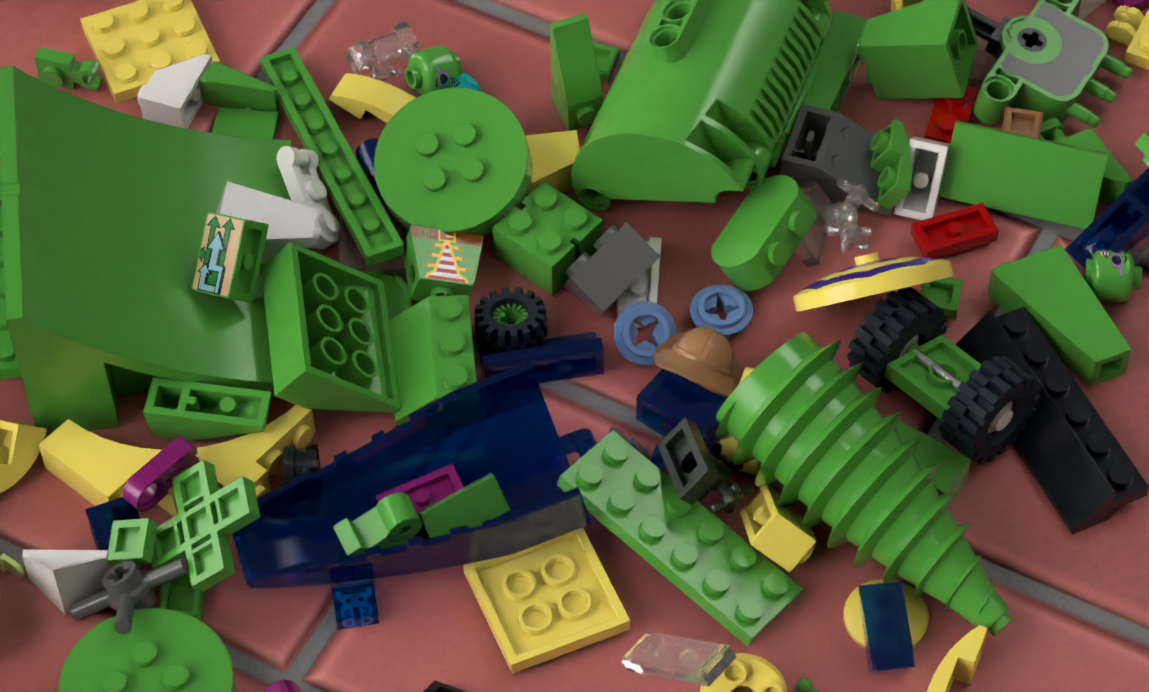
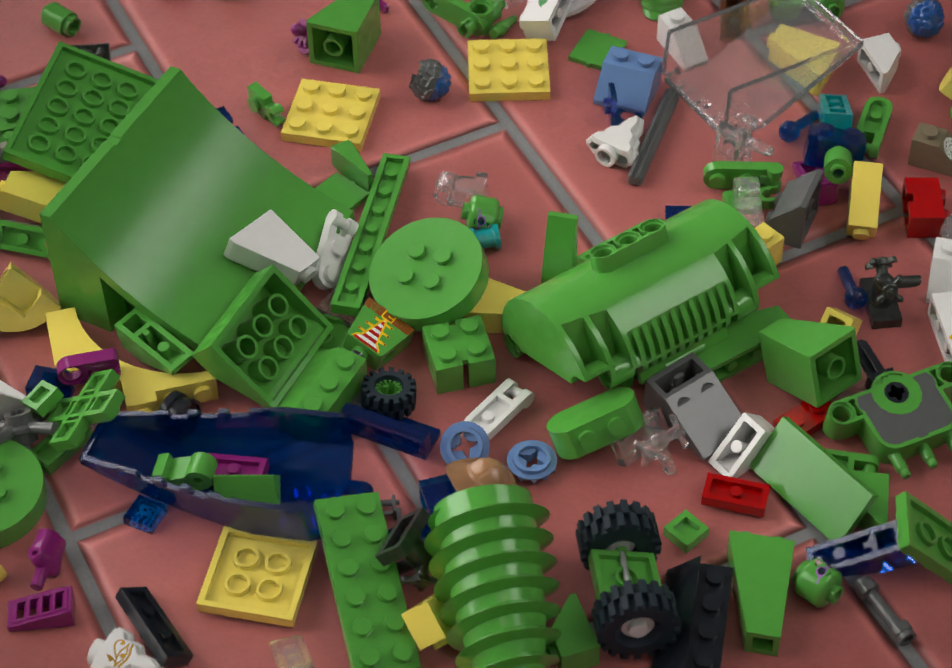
camera: 35 degrees right, 5 degrees down
white slope [137,54,212,129] -> none
panel [191,212,269,303] -> none
light yellow slope [328,73,416,123] -> none
dark grey slope [563,222,660,315] -> none
light yellow dish [793,252,954,312] -> none
bright green slope [870,119,912,210] -> none
medium nougat tile [1002,107,1044,138] -> none

